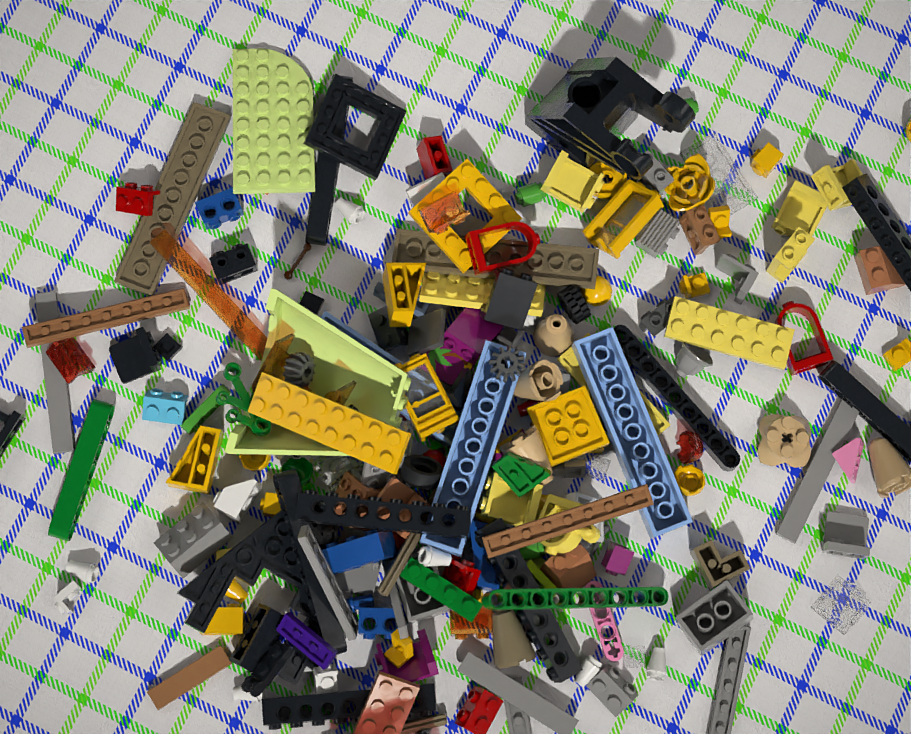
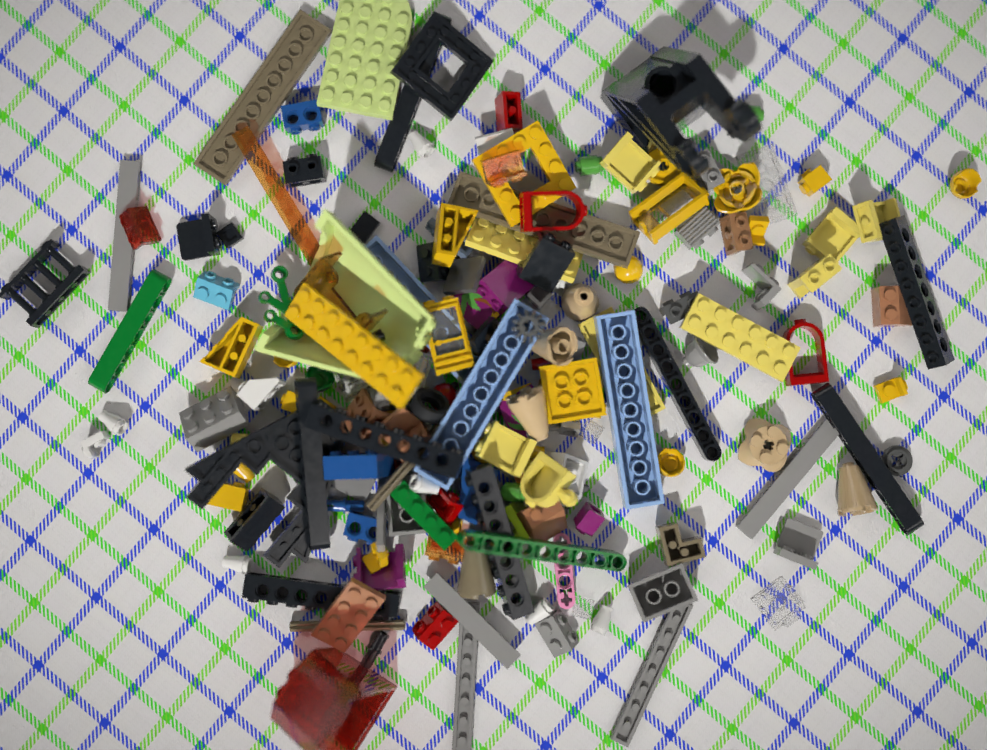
camera: 10 degrees right, 10 degrees up
medium nougat tile [22,288,190,348] -> none
red bracket [116,182,160,216] -> none
medium nougat tile [147,645,232,710] -> none
bright green beam [181,384,231,435] -> none
black hinge [241,640,293,697] -> none
dark purple plate [276,612,338,670] -> none
dark grey gear [283,352,316,388] -> none
reddish brown hinge [284,243,311,280] -> none
light grey tile [298,525,359,641] -> none
white bracket [313,664,338,694] -> none
medium nougat tile [482,484,654,558] -> none
green wing [492,452,551,498] -> none
black tyre [557,285,591,324] -> none
clear red hair [676,430,704,465] -> none
yellow bracket [679,273,711,299] -> none
bright pink slope [832,438,864,483] -> none

